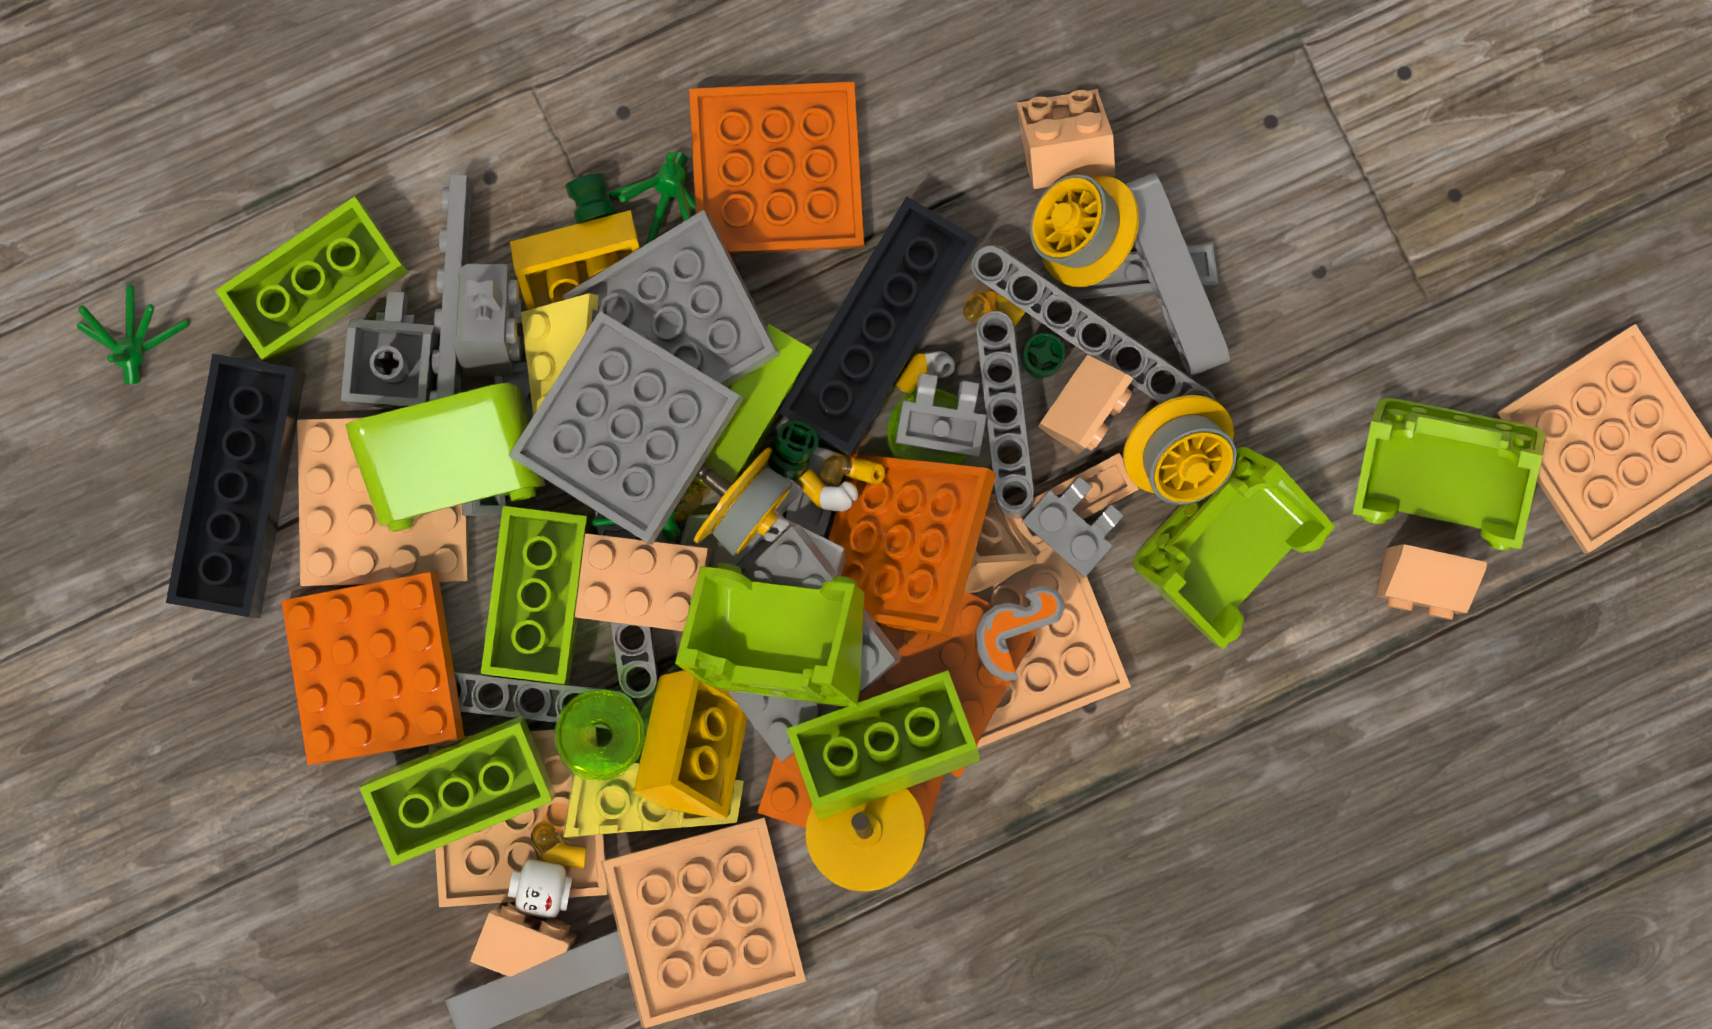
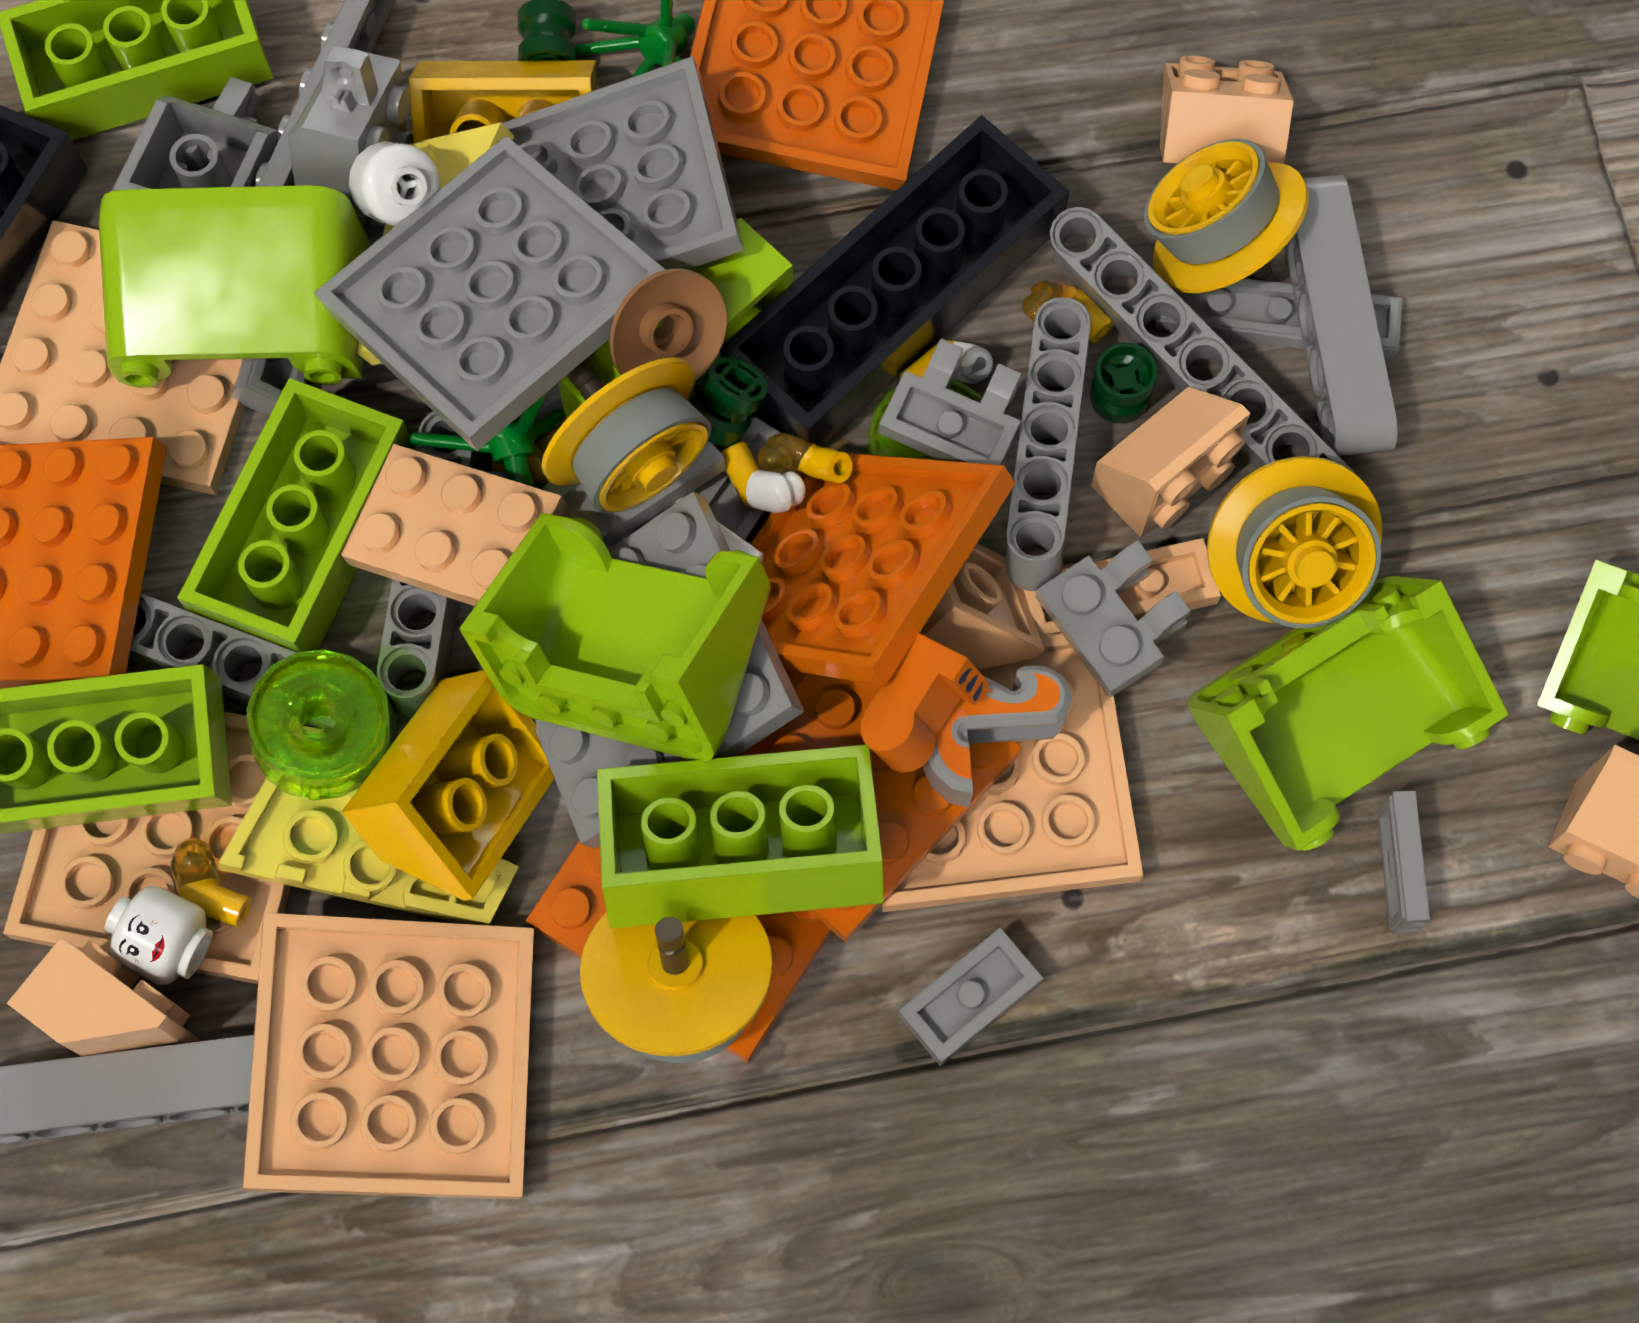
camera: 20 degrees right, 15 degrees down
none -> white head [349,141,440,225]
none -> medium nougat dish [609,268,727,381]
none -> orange leg [860,633,990,773]
none -> light grey plate [898,928,1043,1066]
none -> light grey tile [1377,791,1430,935]

